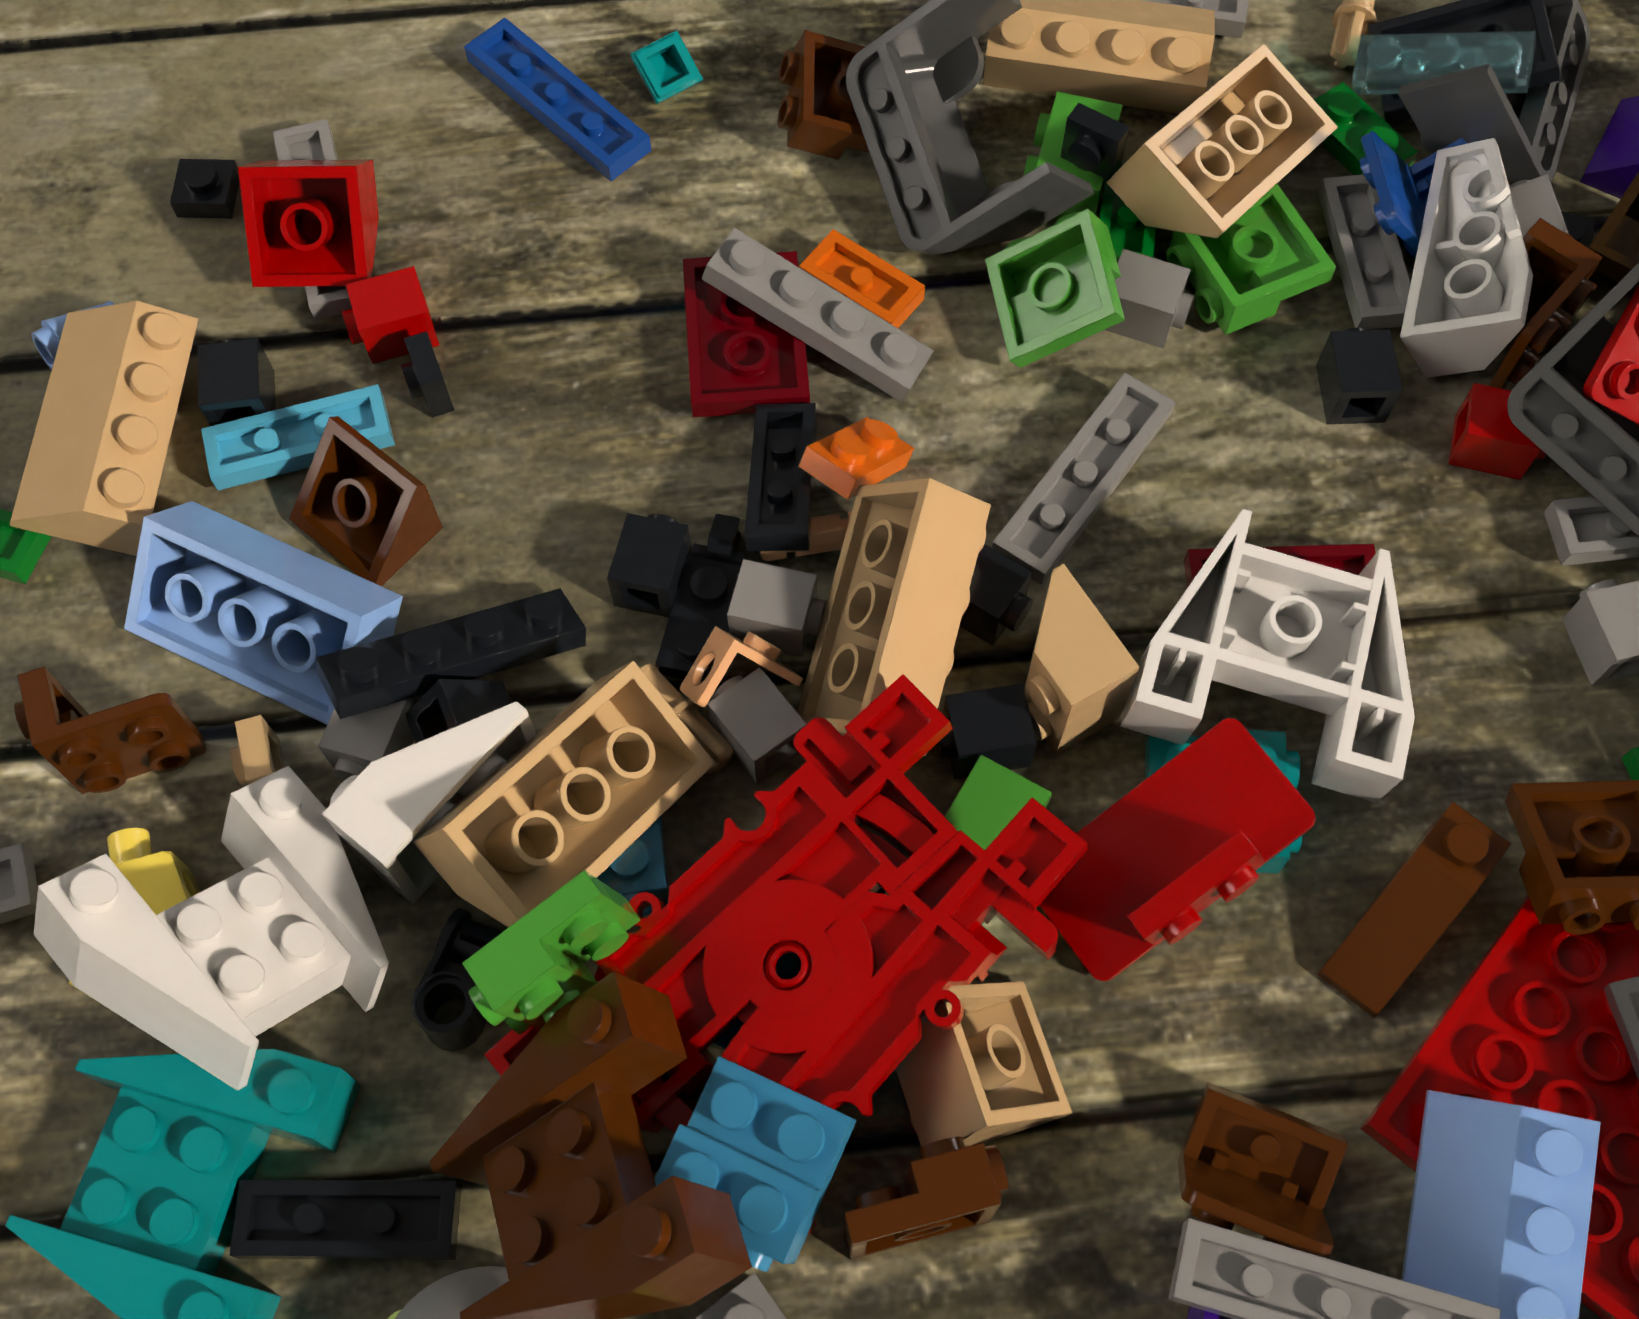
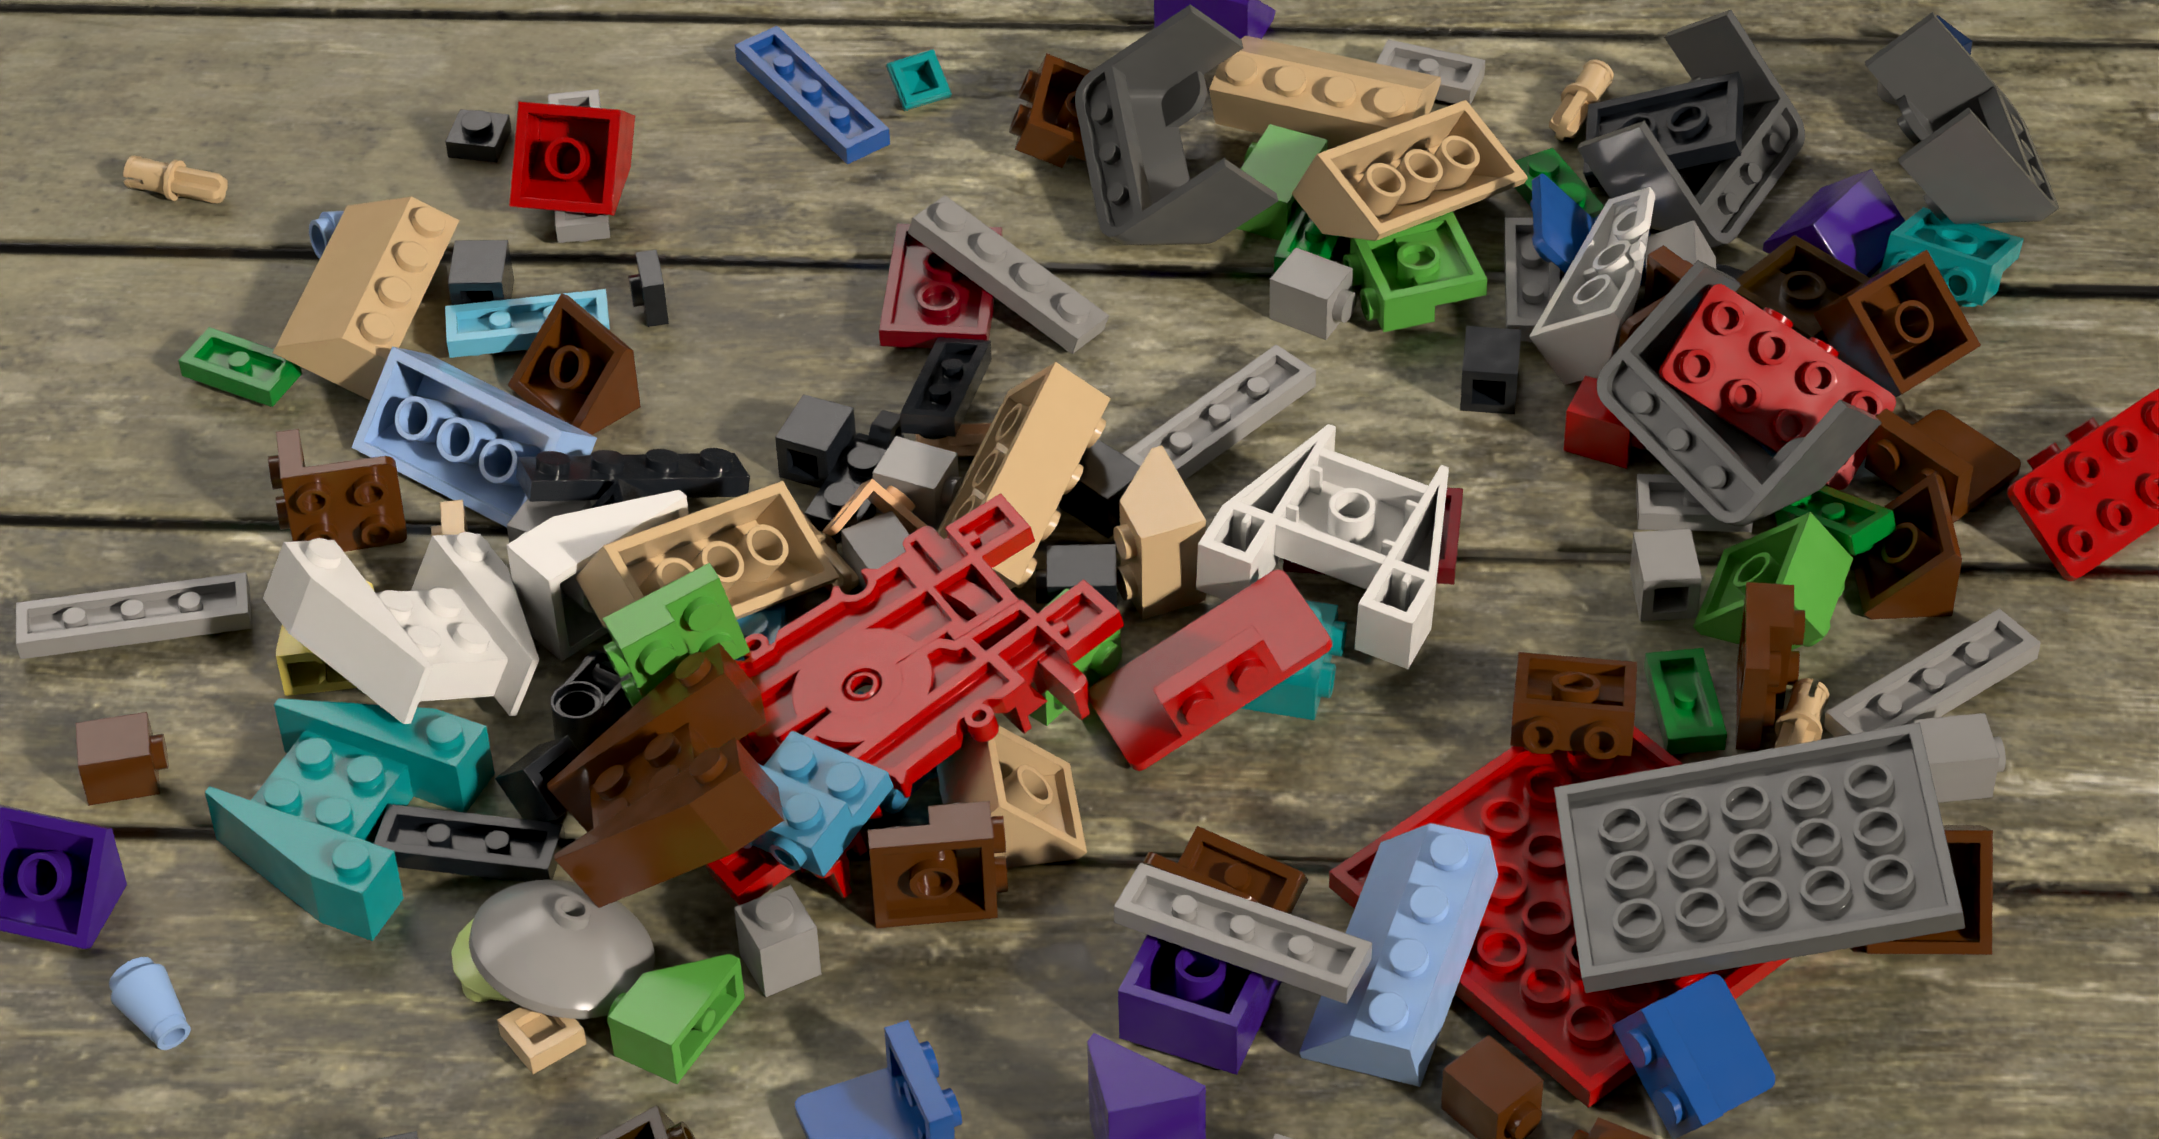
camera: 10 degrees right, 20 degrees down
red brick [342,266,440,364] -> none
orange plate [798,417,915,500] -> none
orange plate [799,229,925,328] -> none
bright green plate [985,209,1125,368] -> none
black plate [1060,102,1130,180] -> none
reddish brown slope [1317,802,1511,1018] -> none
clear light blue plate [1352,31,1536,94] -> none
none -> black brick [495,735,580,822]

